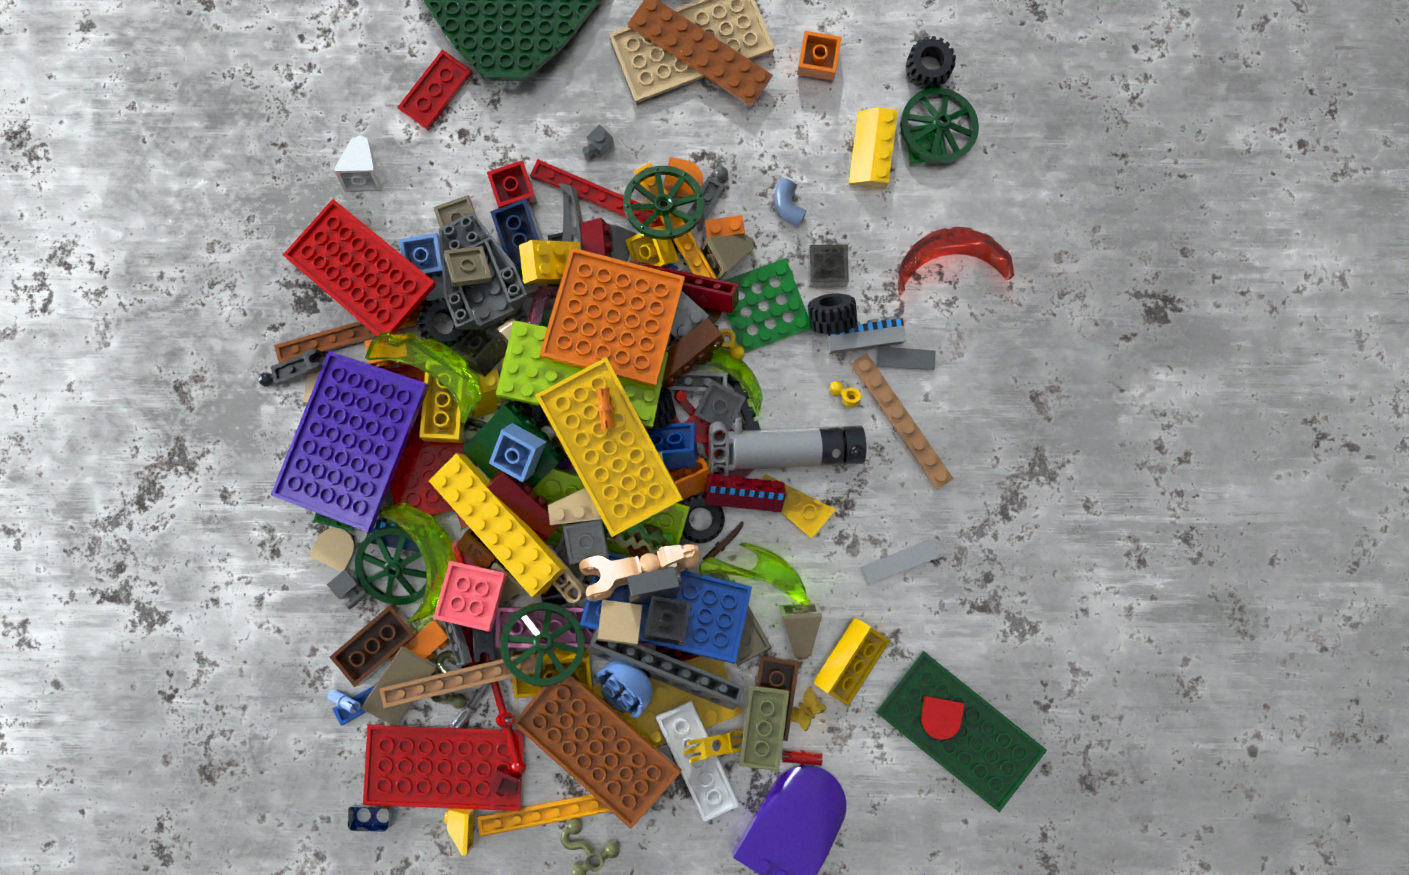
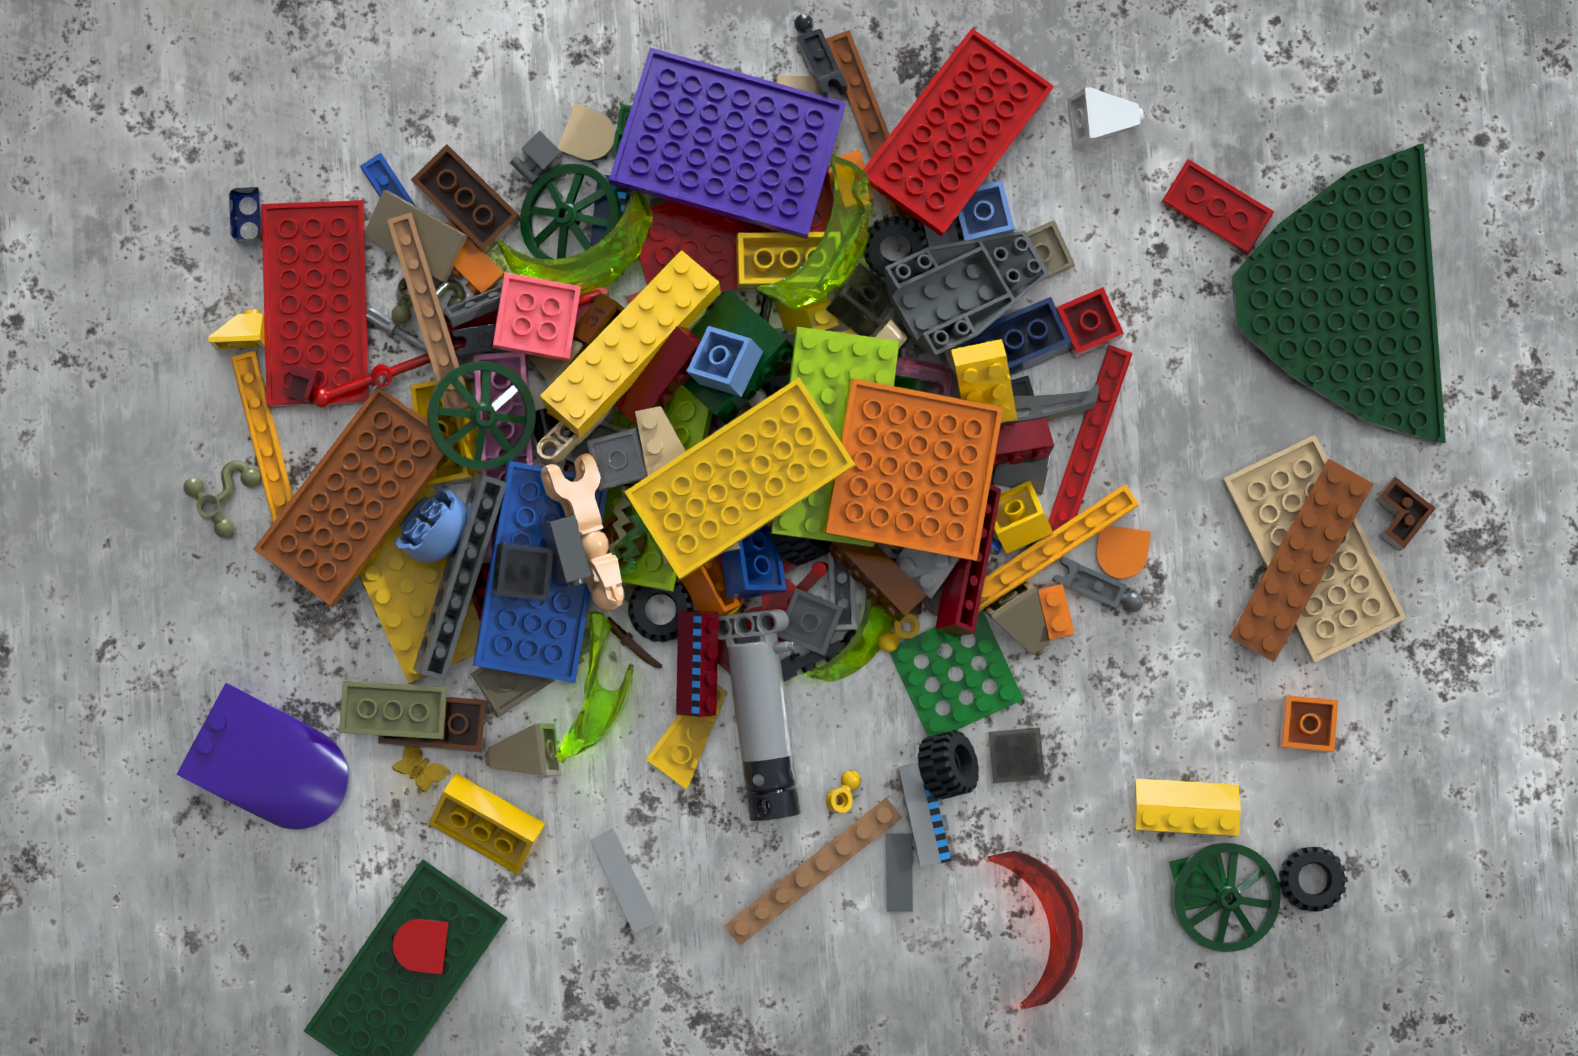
camera: 85 degrees right, 0 degrees up
light blue axle [327,690,360,714] -> none
dark tan plate [444,246,492,287] -> none
dark grey brick [582,124,614,161] -> none
orange pin [596,387,614,429] -> none
tan tile [597,600,642,646] -> none
dark green wheel [623,166,704,240] -> none
white tile [655,700,740,823] -> none
yellow piece [683,729,744,763] -> none
sand blue cylinder [774,177,807,227] -> none
red pin [782,750,823,766] -> none

